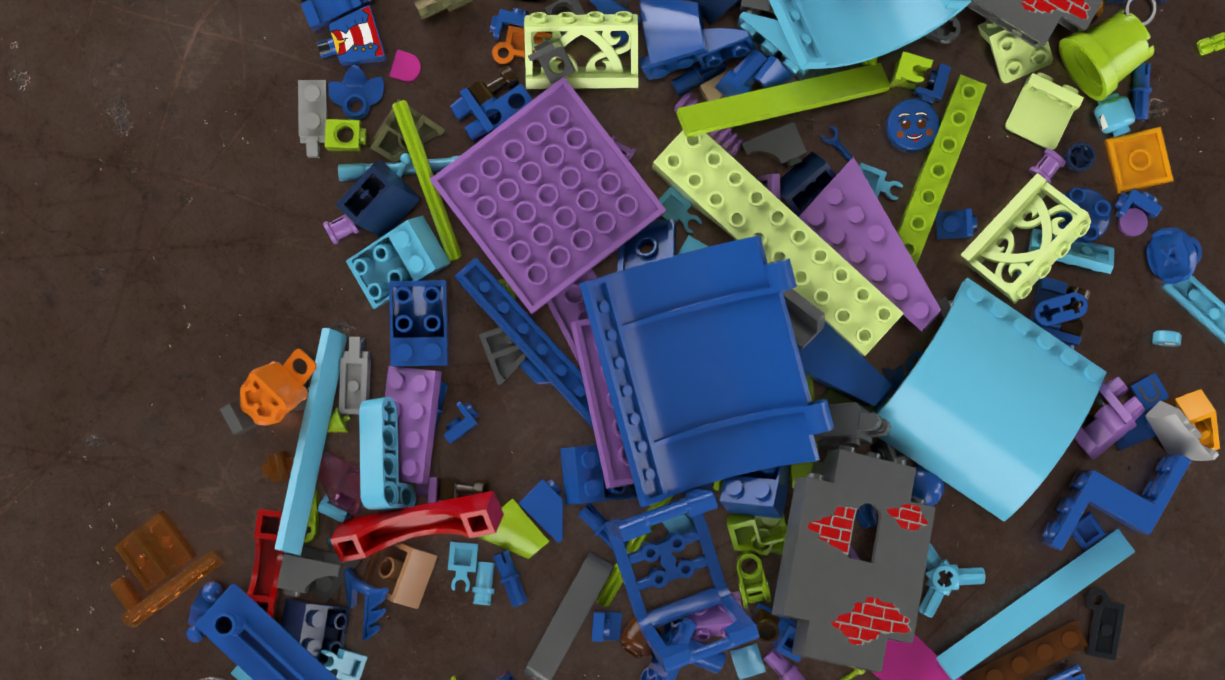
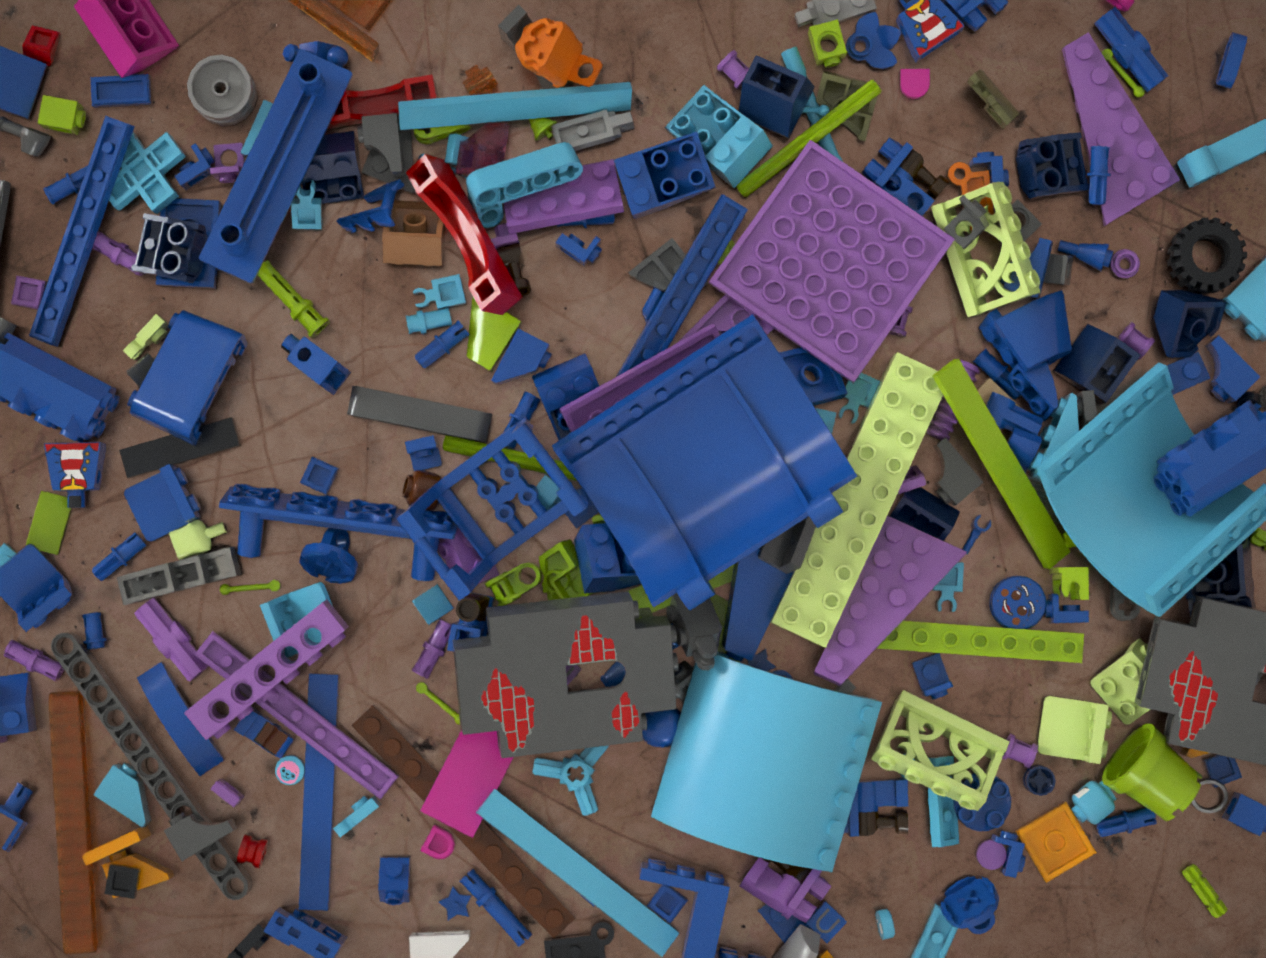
camera: 75 degrees right, 0 degrees up
blue beam [1033,293,1088,327] -> none

